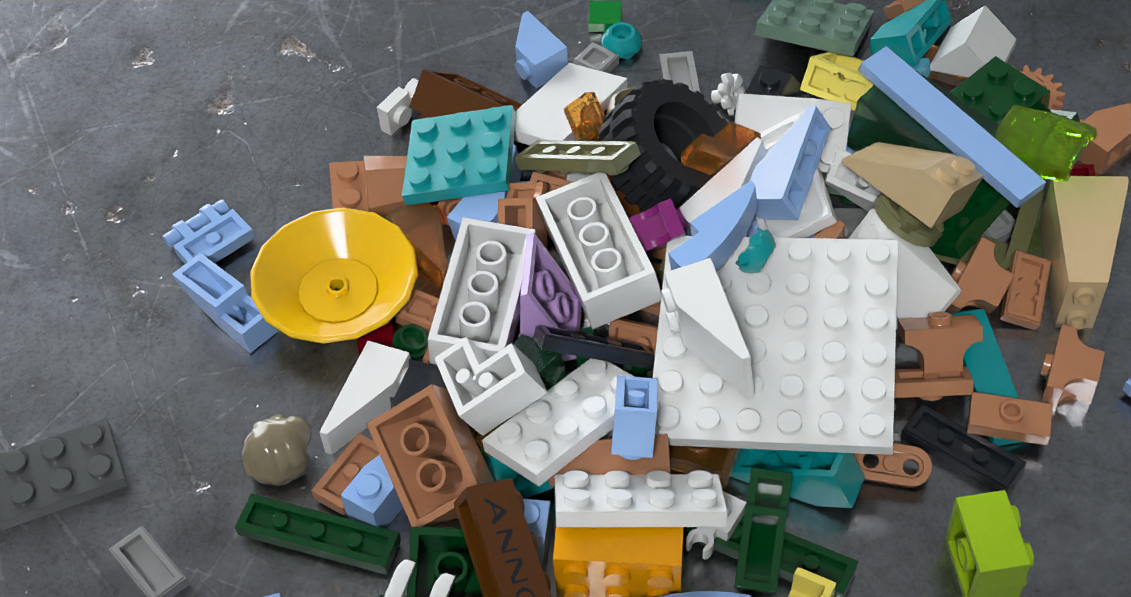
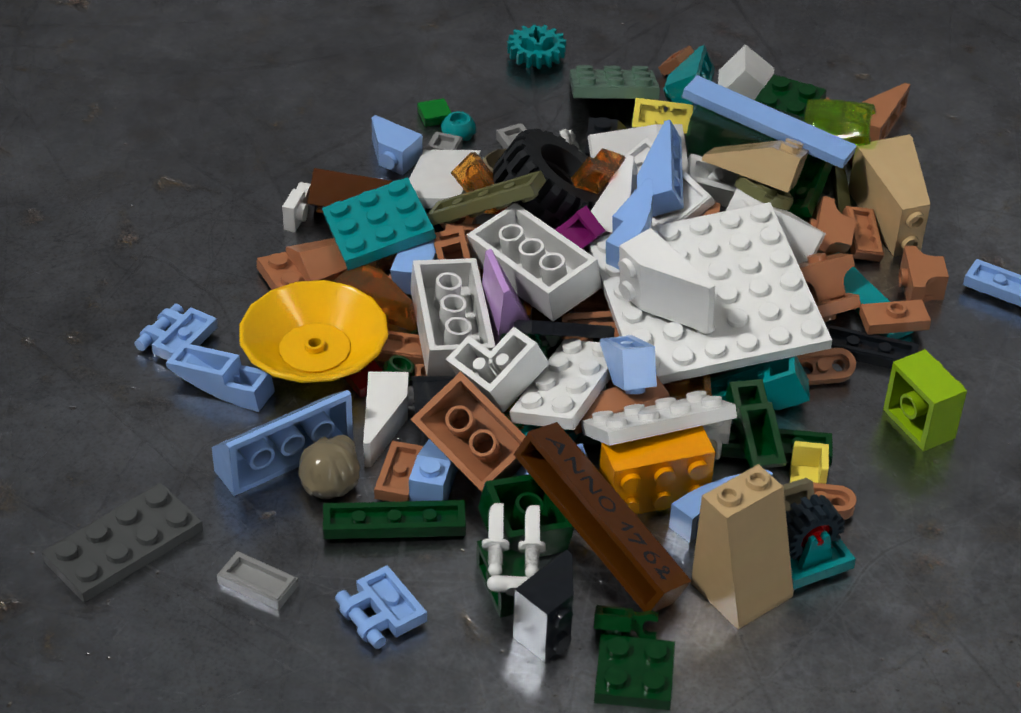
camera: 25 degrees left, 10 degrees down
teal plate [735,228,776,273] -> none
none -> light blue slope [212,390,354,496]

